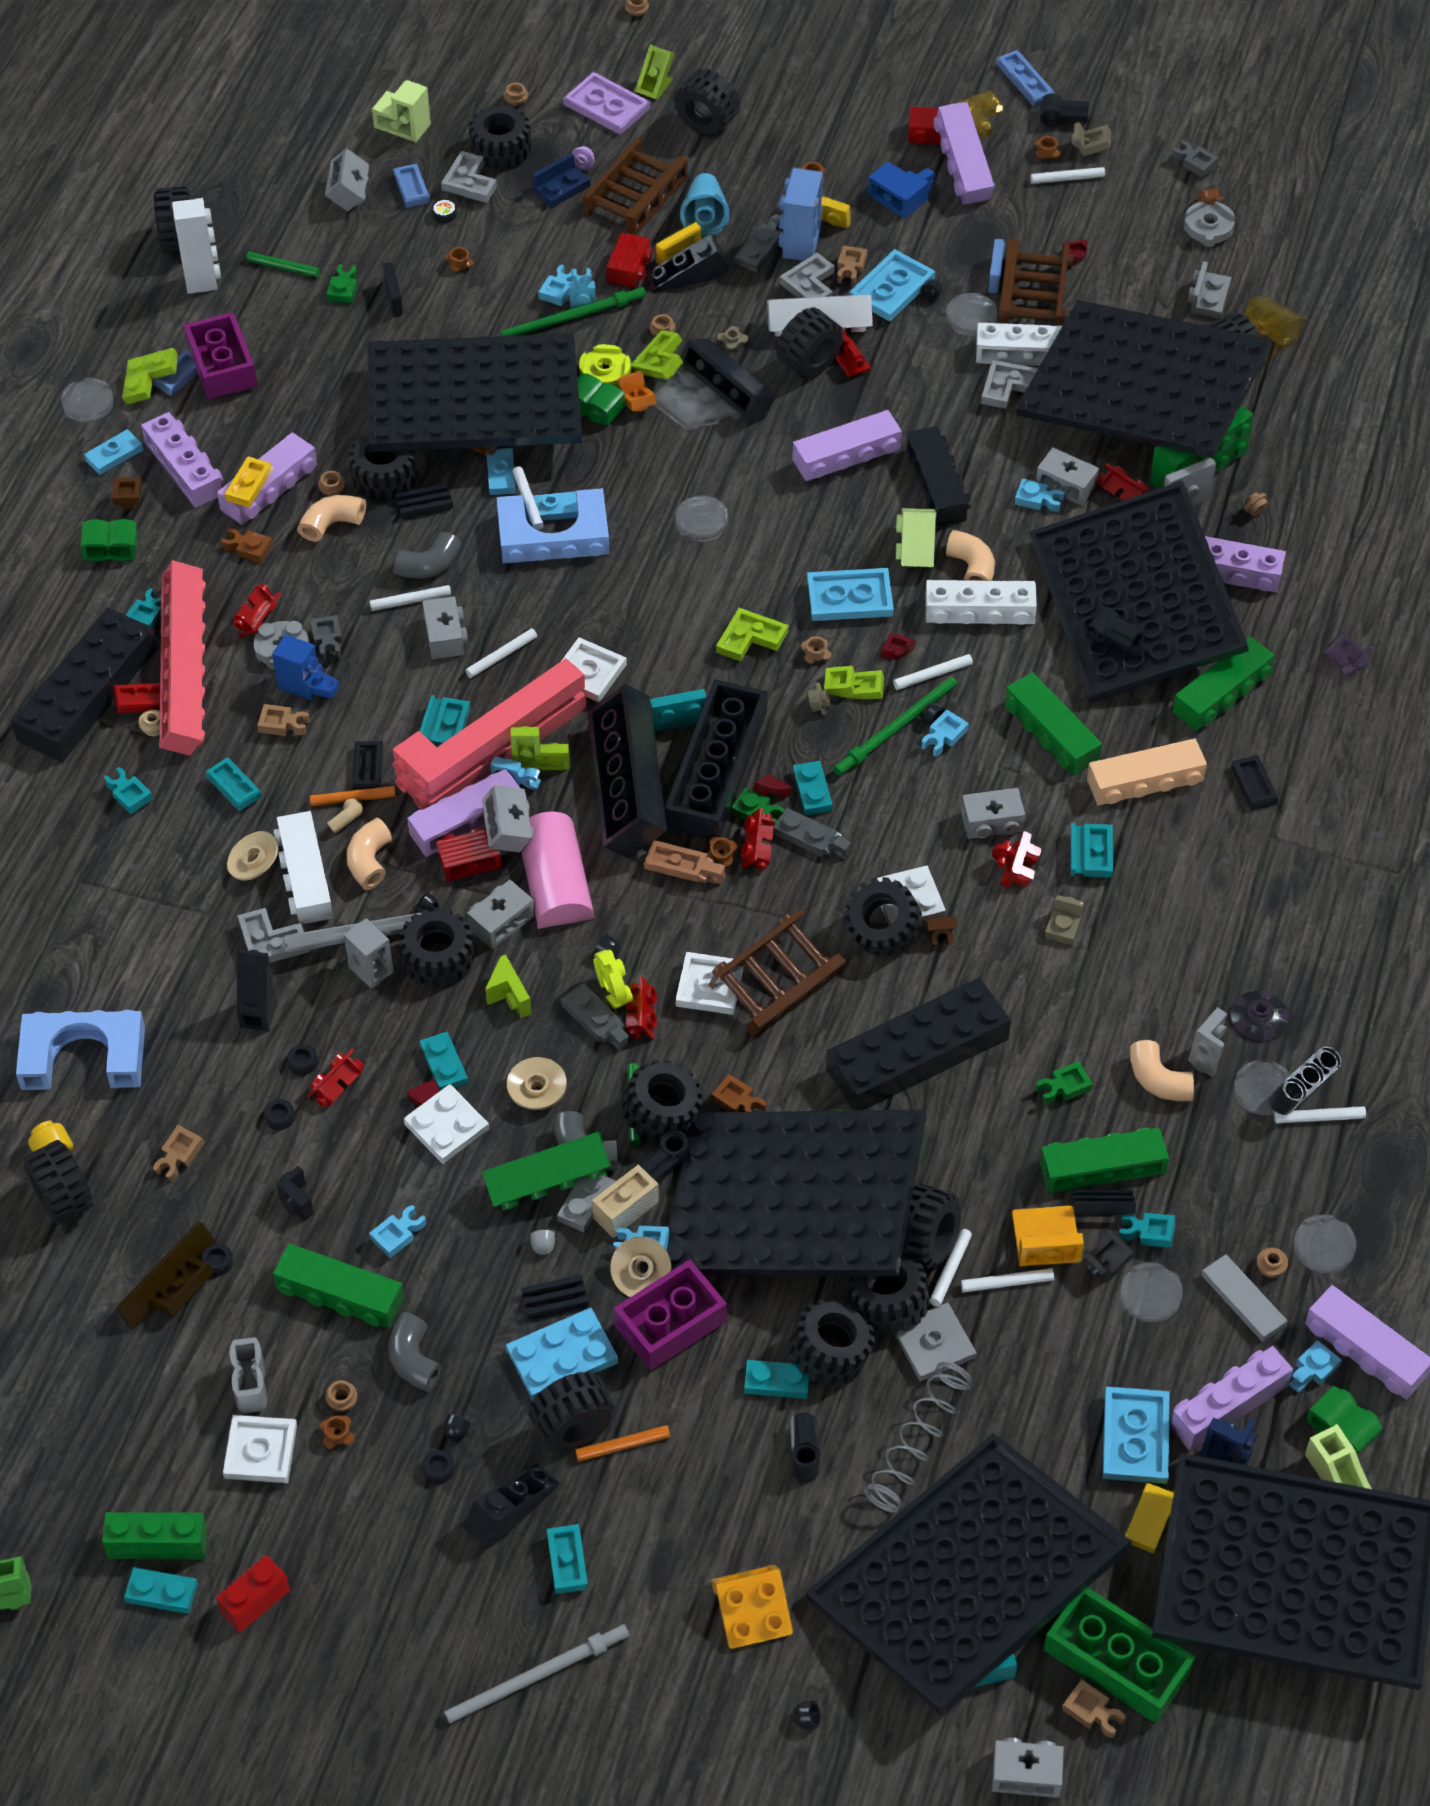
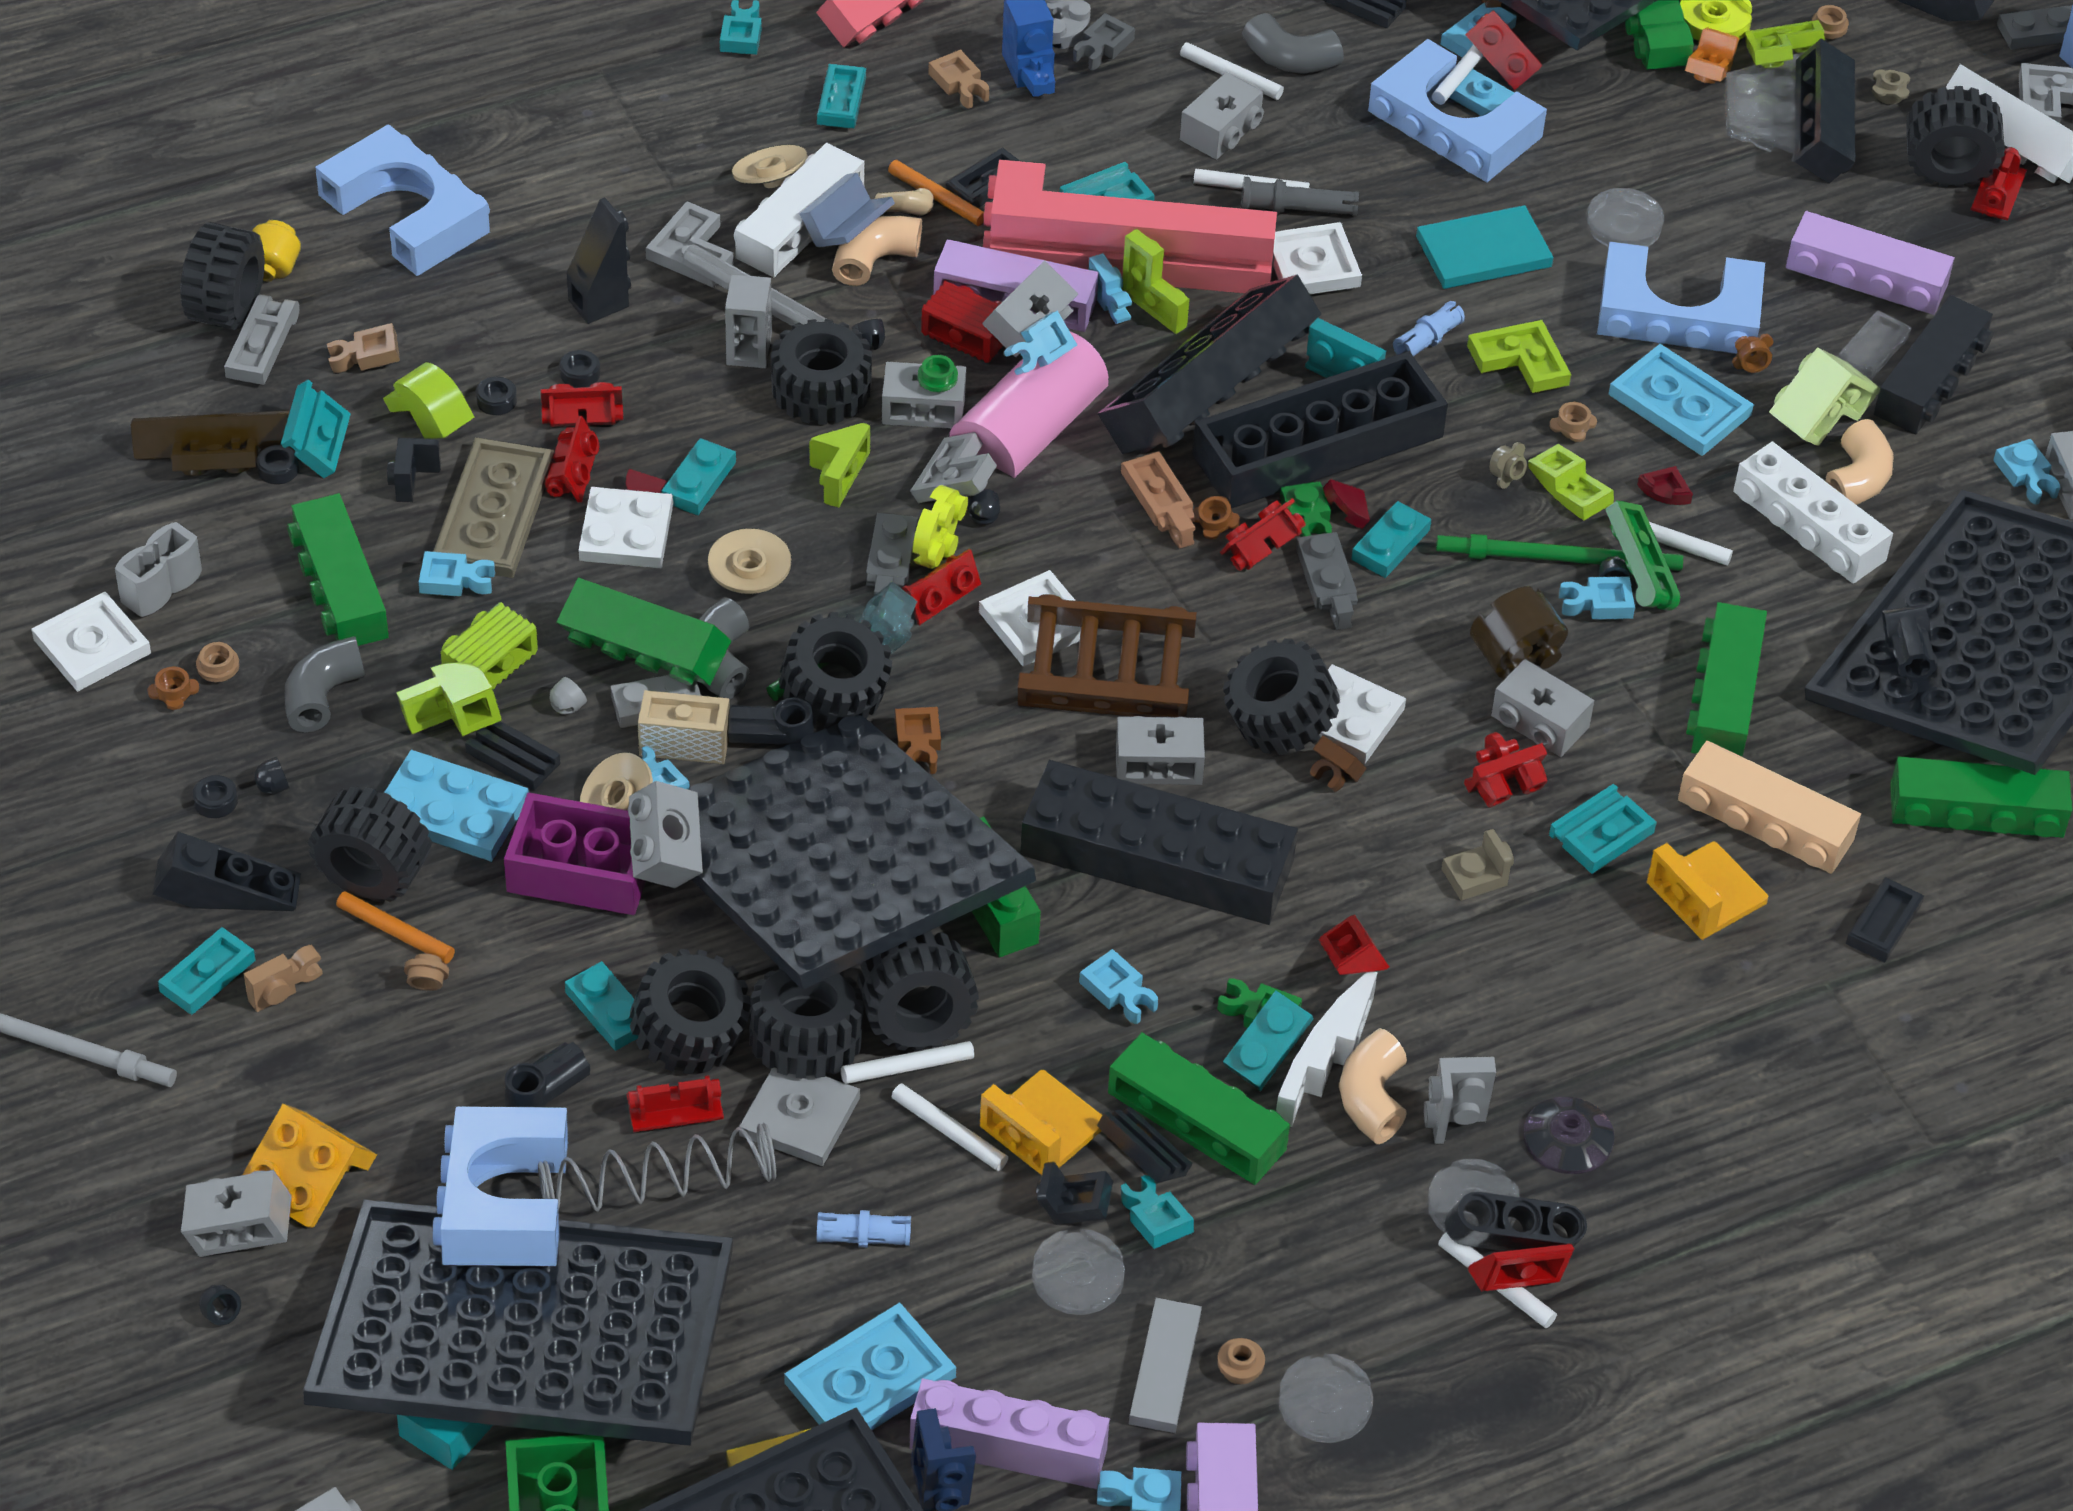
camera: 45 degrees right, 5 degrees down
none -> light grey brick [181,1170,292,1257]
none -> light grey plate [224,294,299,385]
none -> medium nougat plate [244,945,323,1012]
none -> teal plate [281,380,351,478]
none -> lime brick [383,362,475,439]
none -> lime brick [396,663,502,736]
none -> medium nougat plate [404,954,449,991]
none -> dark tan tile [433,437,555,578]
none -> light blue arch [433,1107,568,1266]
none -> lime brick [441,602,538,689]
none -> red hinge [545,416,599,503]
none -> red hinge [627,1075,724,1132]
none -> light grey brick [628,781,703,888]
none -> sand blue panel [799,173,895,247]
none -> light blue pin [817,1210,911,1248]
none -> clear light blue brick [859,581,918,654]
none -> light grey plate [910,432,997,503]
none -> green plate [918,355,958,392]
none -> medium azure plate [1004,310,1077,375]
none -> medium azure plate [1079,949,1158,1024]
none -> light grey brick [1116,716,1205,785]
none -> teal plate [1223,990,1314,1091]
none -> dark grey pin [1240,176,1359,216]
none -> white slope [1276,971,1377,1127]
none -> red slope [1318,914,1390,975]
none -> light blue pin [1393,301,1465,357]
none -> teal tile [1416,205,1554,289]
none -> red hinge [1465,10,1543,90]
none -> red slope [1468,1244,1574,1291]
none -> dark brown brick [1470,586,1568,681]
none -> light blue arch [1597,242,1765,354]
none -> green plate [1605,500,1680,611]
none -> light orange bracket [1647,841,1769,940]
none -> dark orange plate [1732,334,1774,373]
none -> clear tile [1838,310,1912,380]

